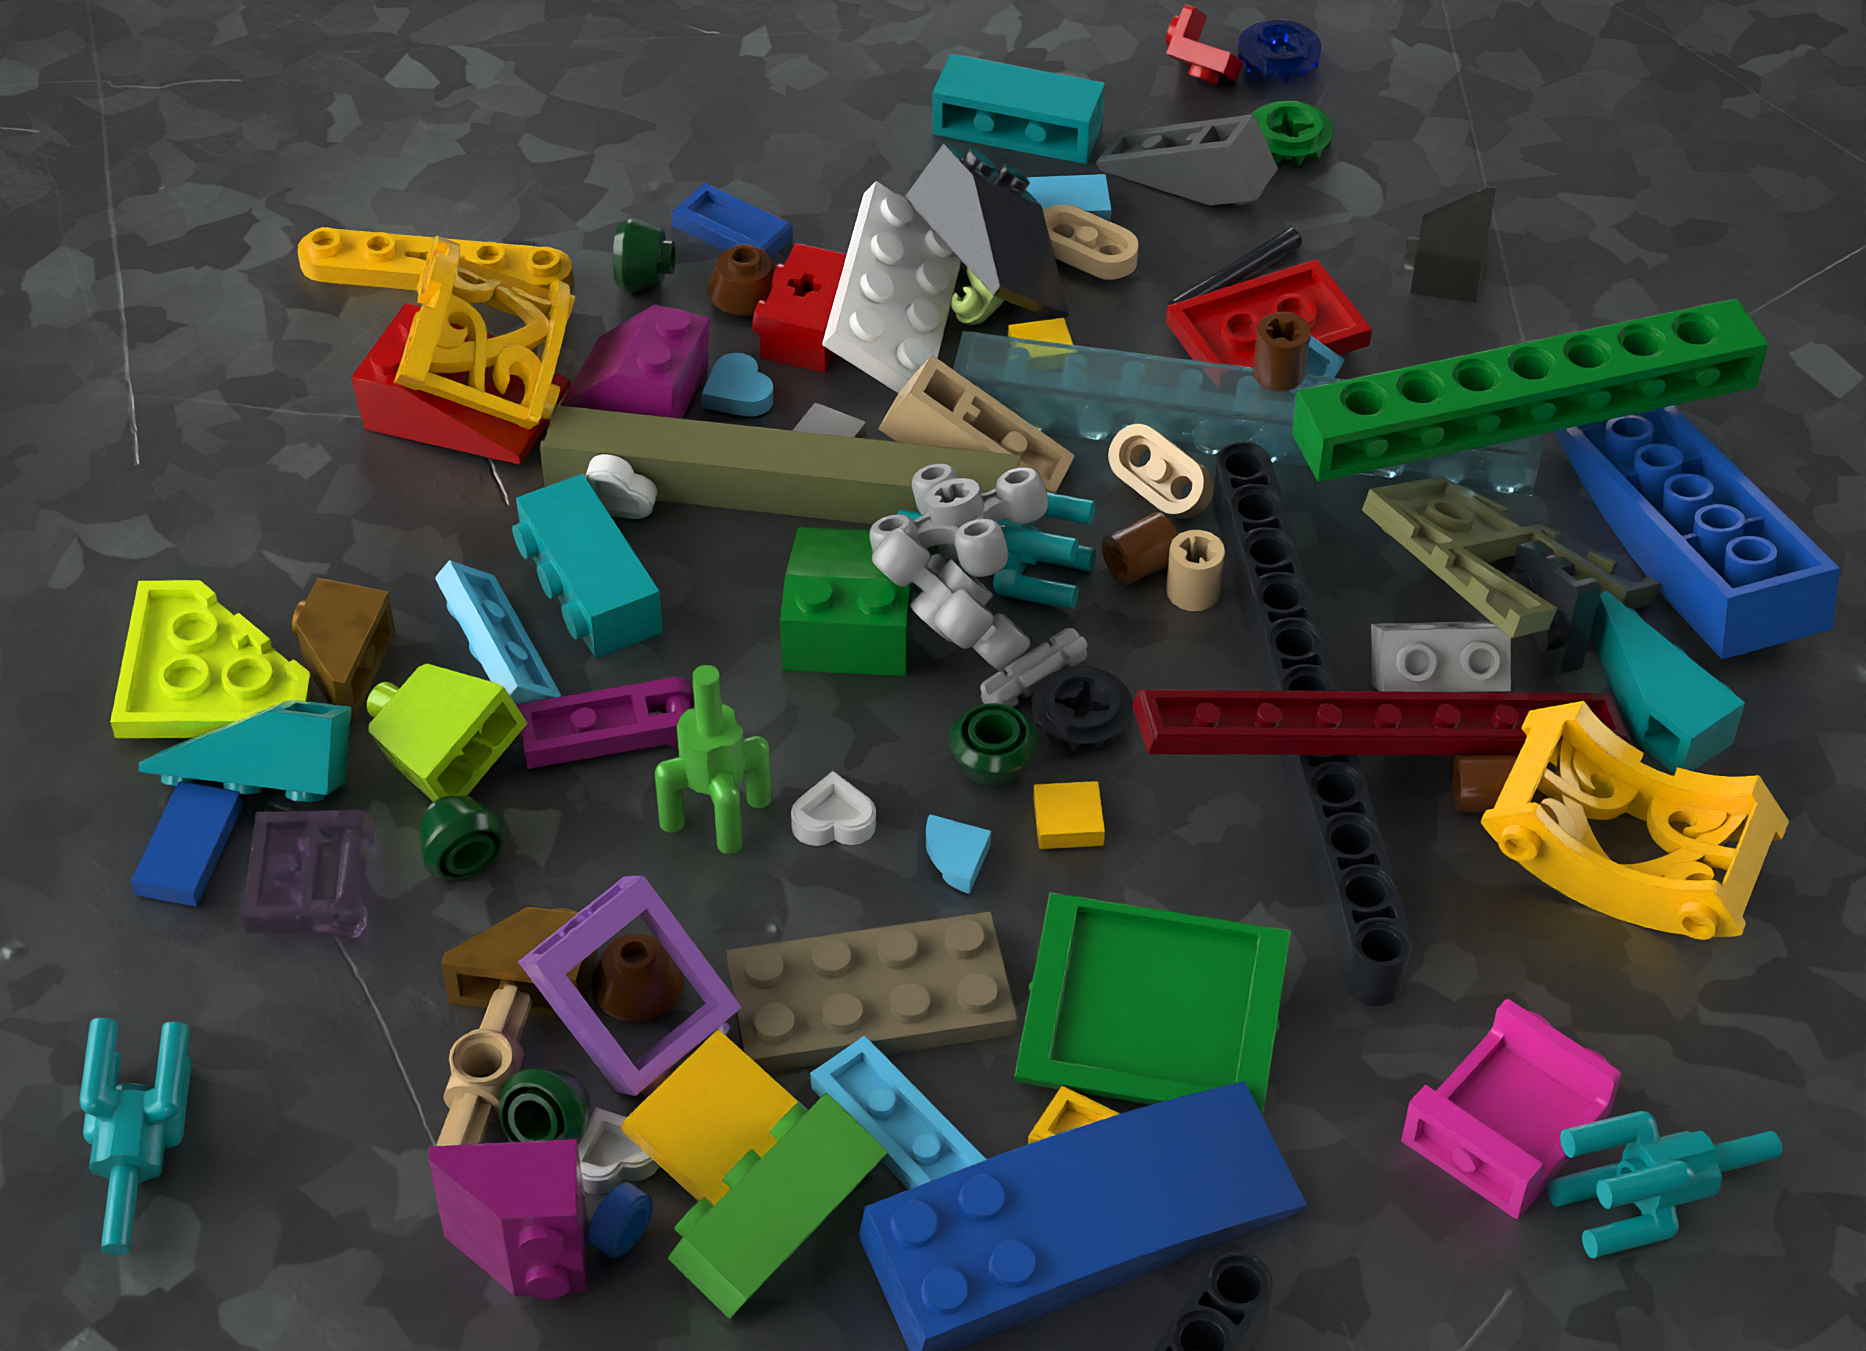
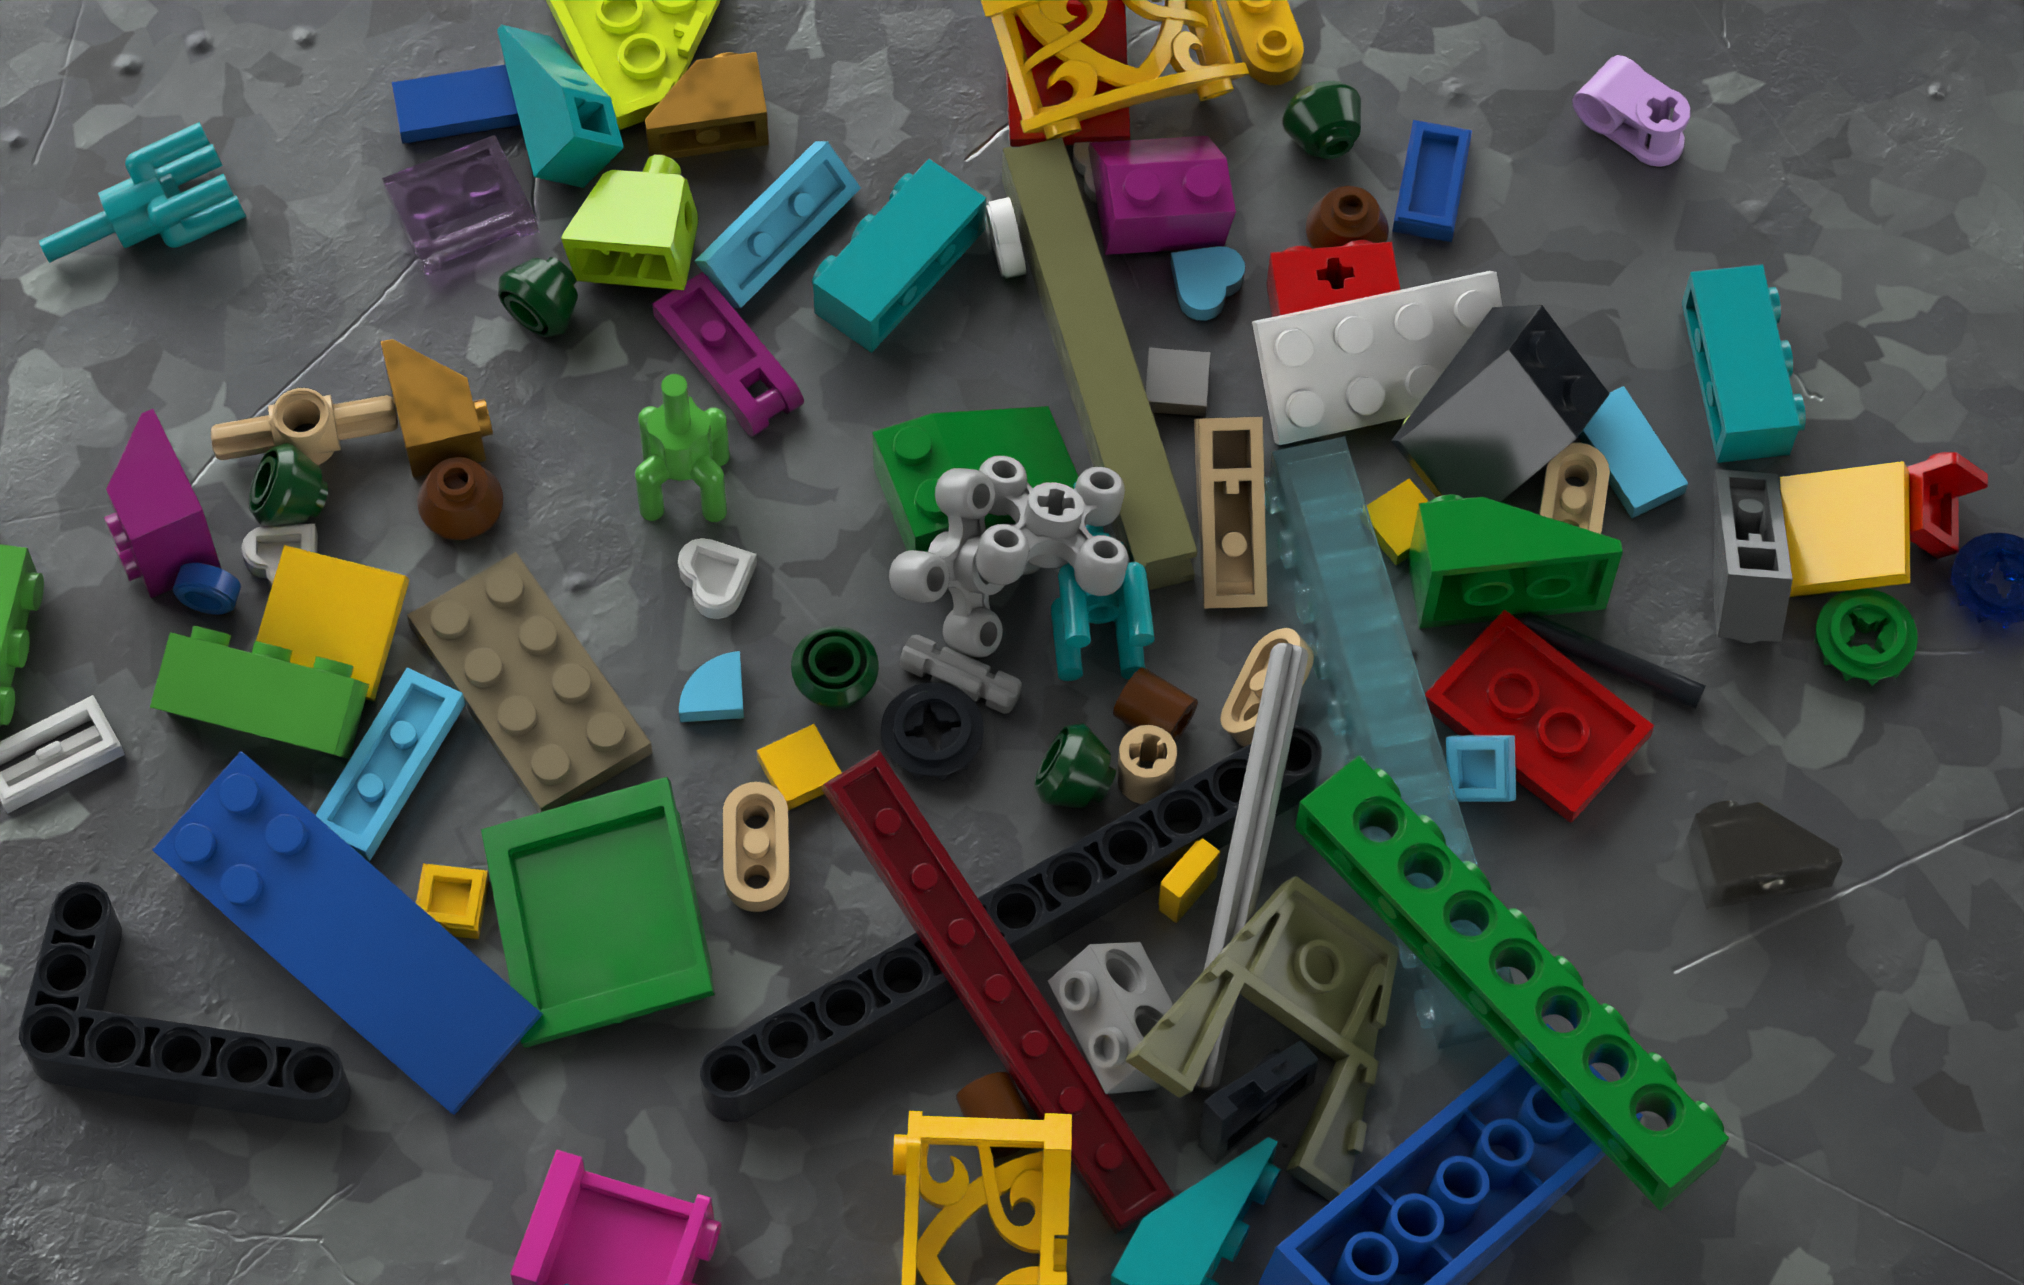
camera: 65 degrees right, 15 degrees up
medium lavender window [518,876,742,1096] -> none
reddish brown gear [1253,312,1311,391] -> none
none -> tan plate [723,782,790,912]
none -> dark green cone [1034,723,1116,808]
none -> yellow tile [1158,838,1220,923]
none -> light grey axle [1194,643,1308,1090]
none -> green slope [1407,494,1623,629]
none -> lavender piece [1572,55,1690,167]
none -> yellow tile [1780,461,1910,597]

